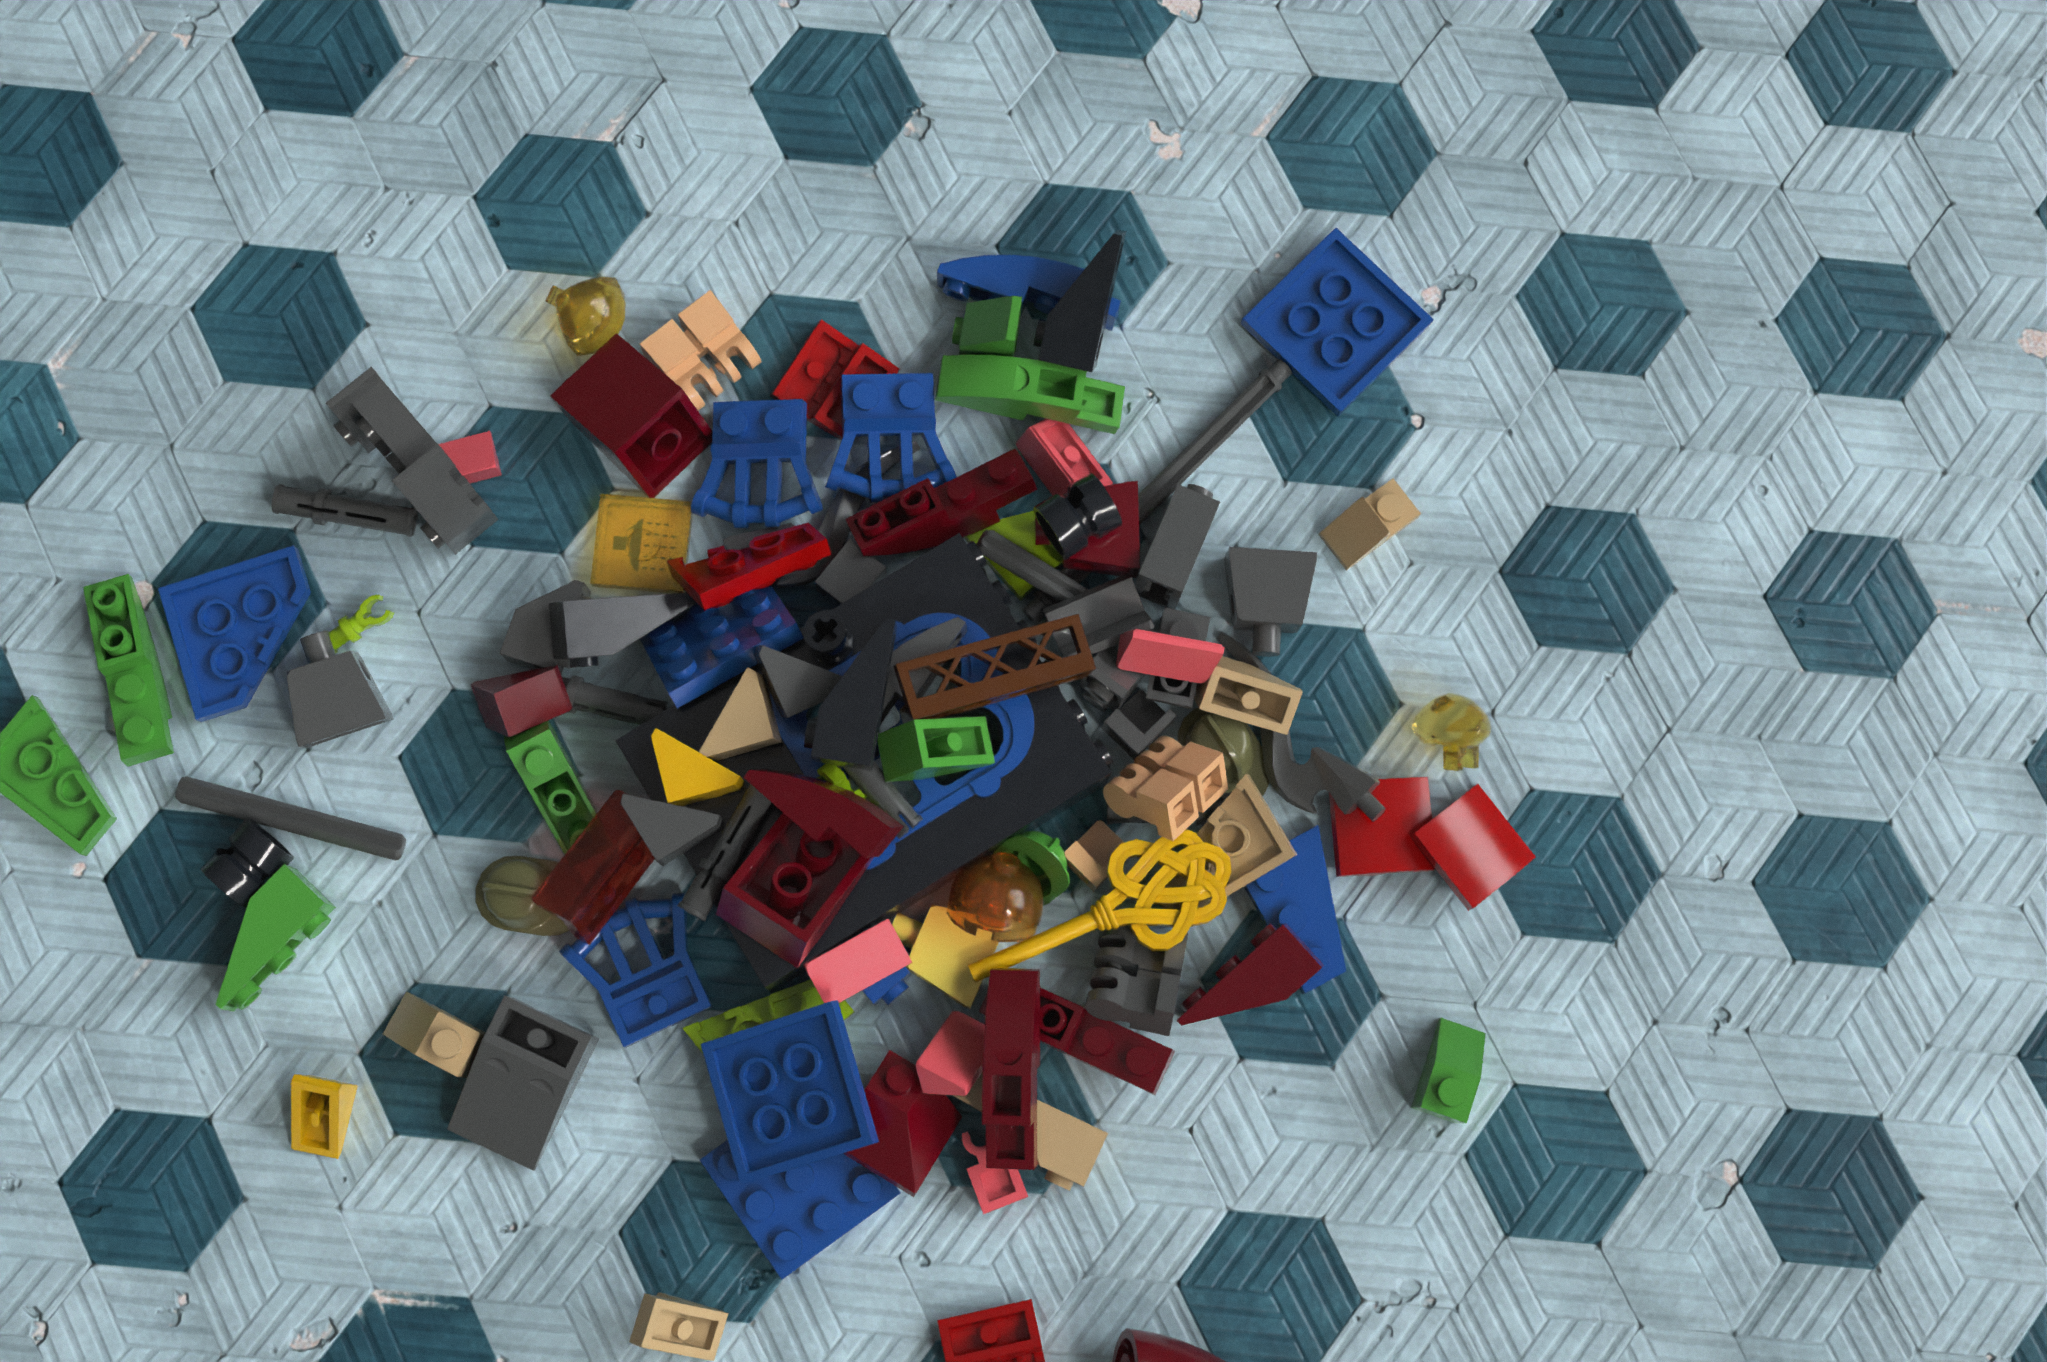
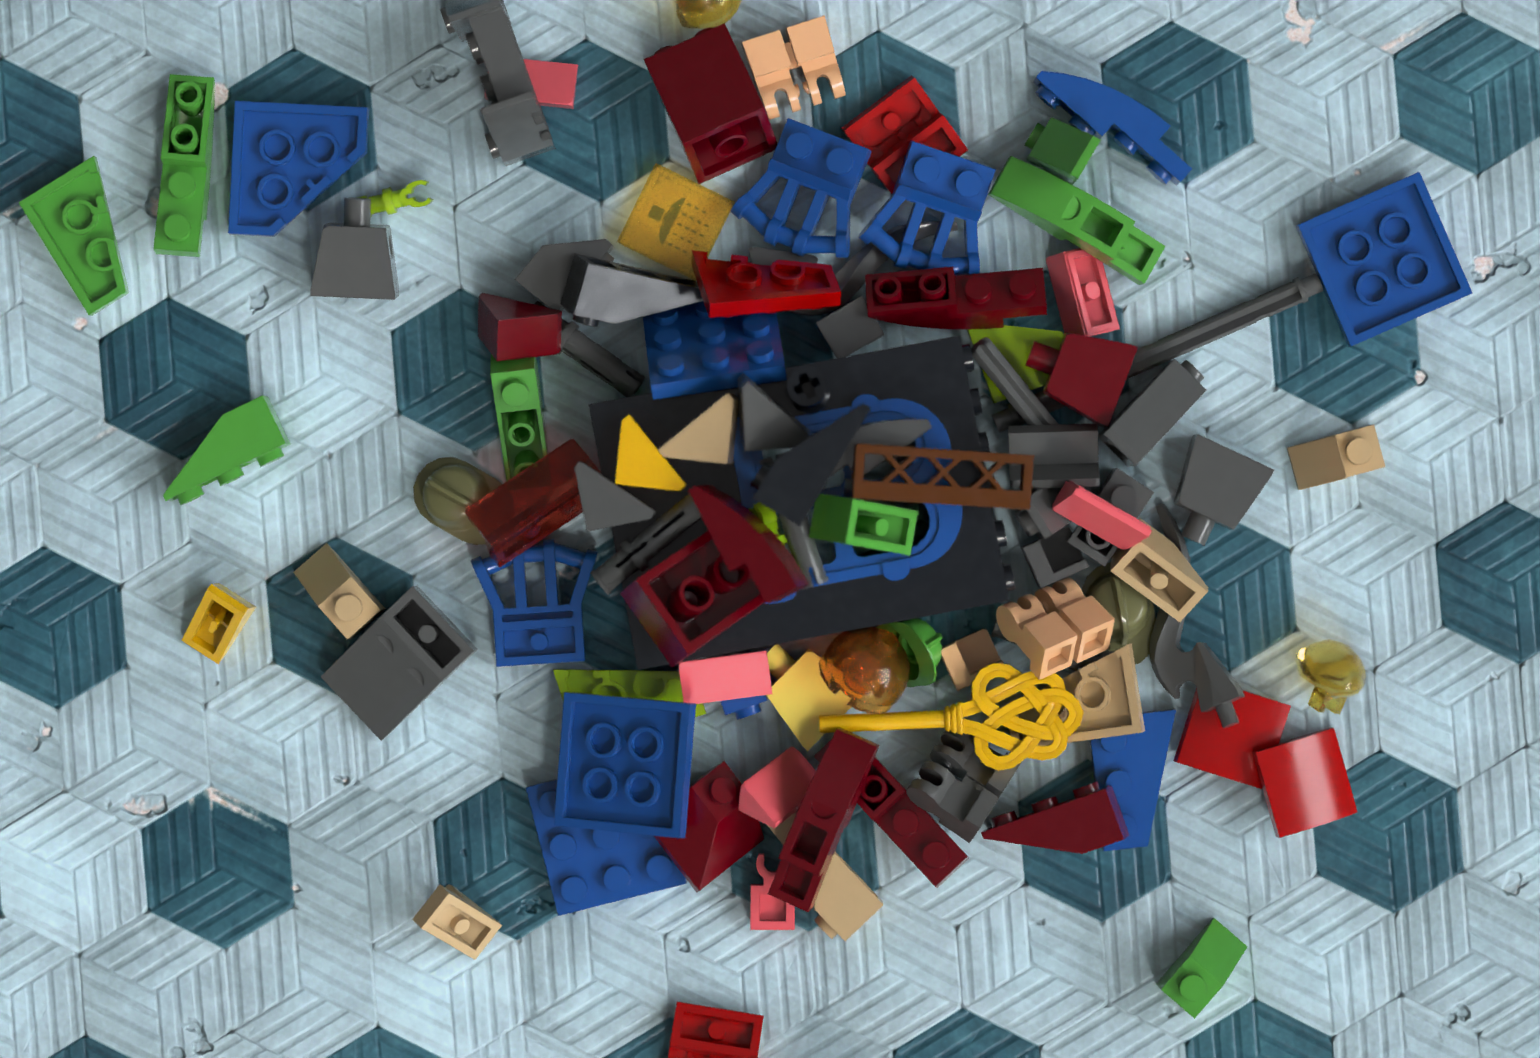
camera: 30 degrees right, 10 degrees up
dark grey axle [175,776,406,861] -> none
black wheel [200,818,294,908] -> none
dark grey pin [272,484,418,537] -> none
black slope [1033,229,1127,372] -> none
black wheel [1033,473,1122,560] -> none

